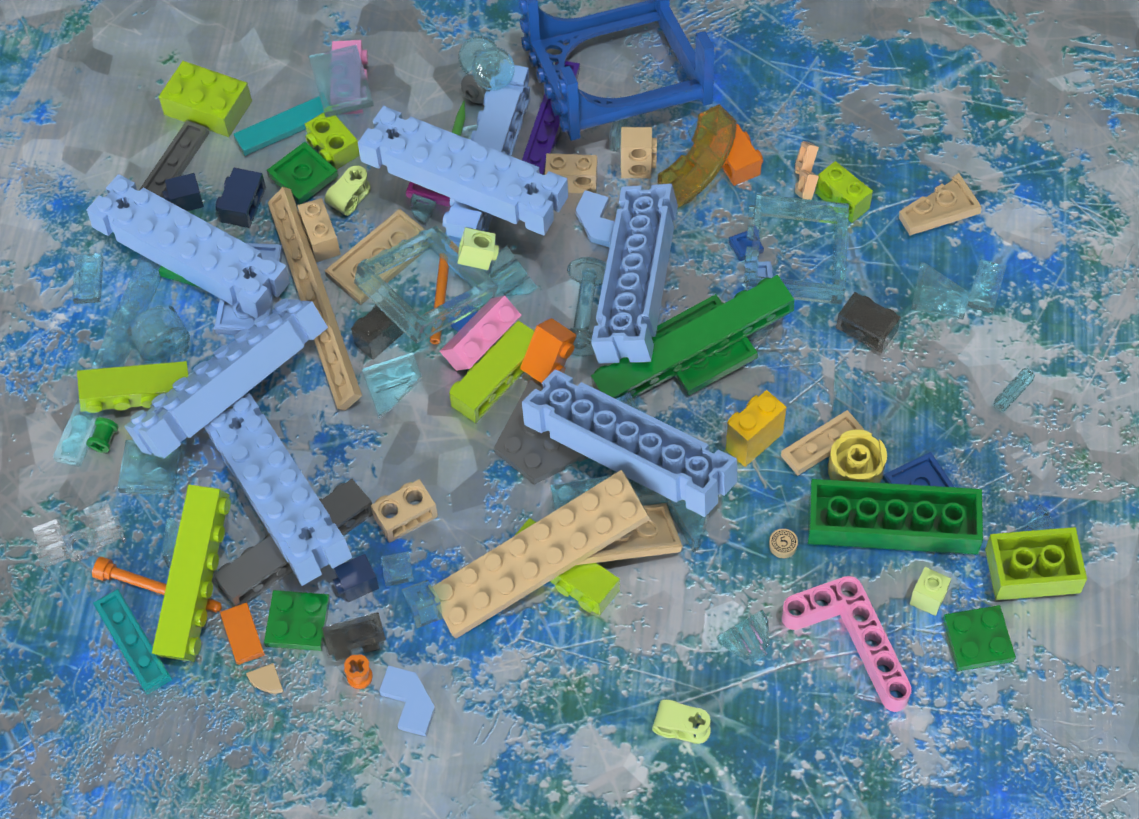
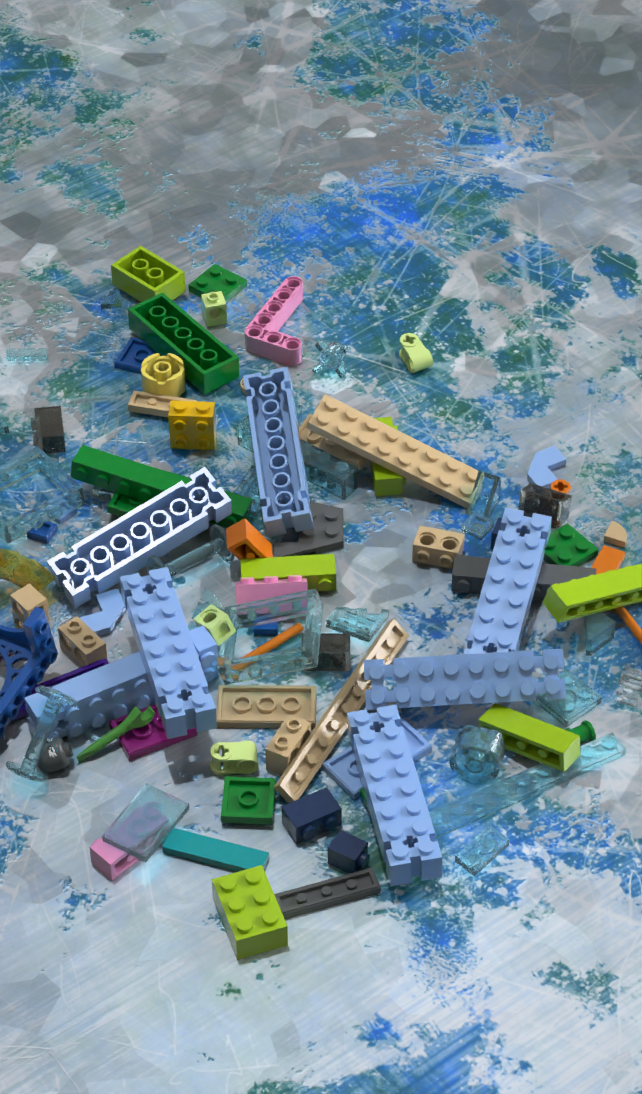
camera: 135 degrees left, 15 degrees down
lime brick [305,109,360,169] -> none

